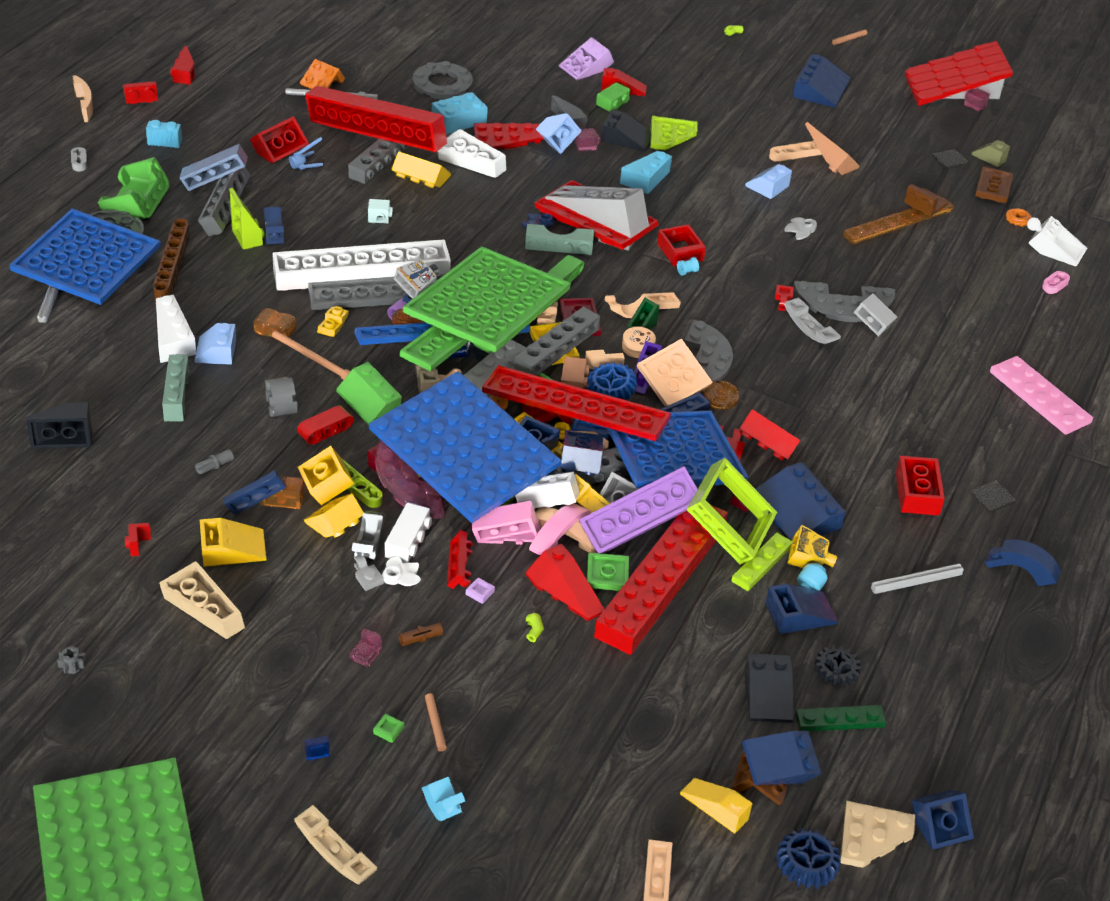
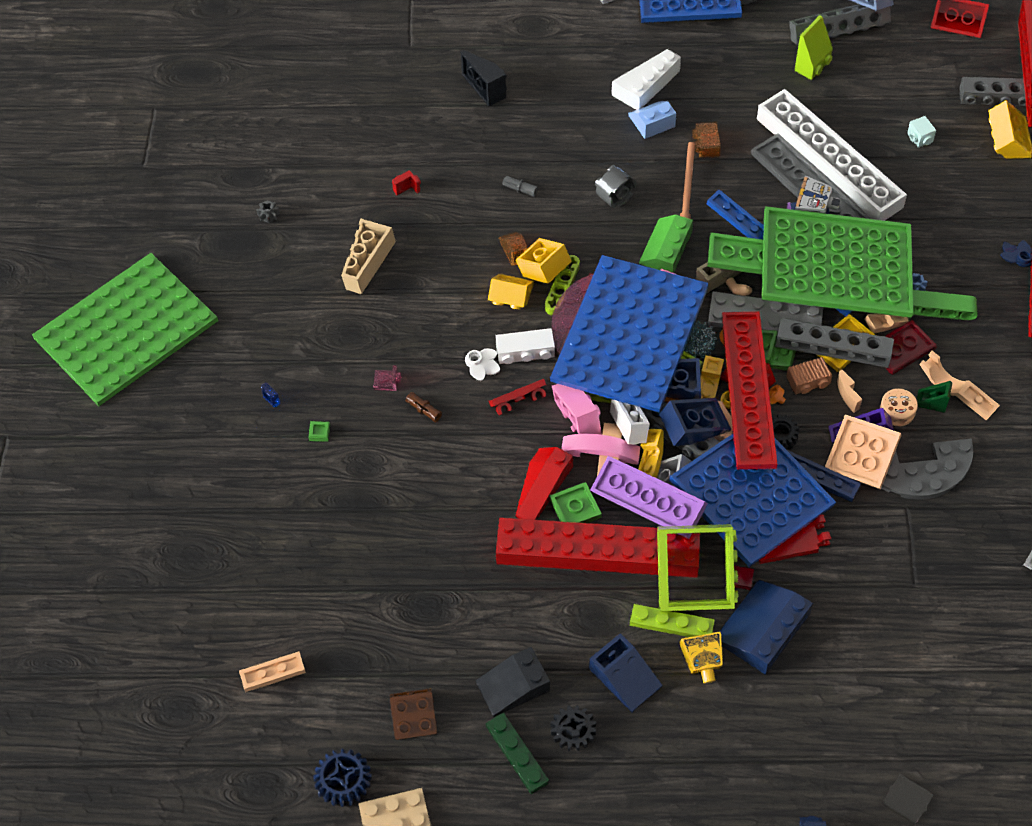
camera: 70 degrees right, 15 degrees up
reddish brown beam [153,218,190,302] -> none
sand green arch [162,354,190,421] -> none
yellow slope [200,518,266,566] -> none
dark blue plate [223,470,287,515] -> none
dark blue arch [264,207,284,245] -> none
medium blue plant [289,137,323,170] -> none
tan slope [295,805,377,884] -> none
red beam [297,406,354,445] -> none
yellow slope [317,306,349,337] -> none
arch [352,511,386,559] -> none
light grey plate [354,555,384,591] -> none
medium azure brick [421,777,465,821] -> none
nougat bar [425,693,447,751] -> none
lavender tile [466,578,495,604] -> none
sand green arch [525,224,594,255] -> none
lime arm [526,613,544,642] -> none
blue gear [587,361,637,400] -> none
yellow slope [680,778,752,833] -> none
clear orange tile [703,381,739,410] -> none
slope [740,409,800,460] -> none
dark blue slope [742,731,822,785] -> none
medium azure head [797,563,828,591] -> none
axle [871,563,964,594] -> none
red brick [896,456,945,515] -> none

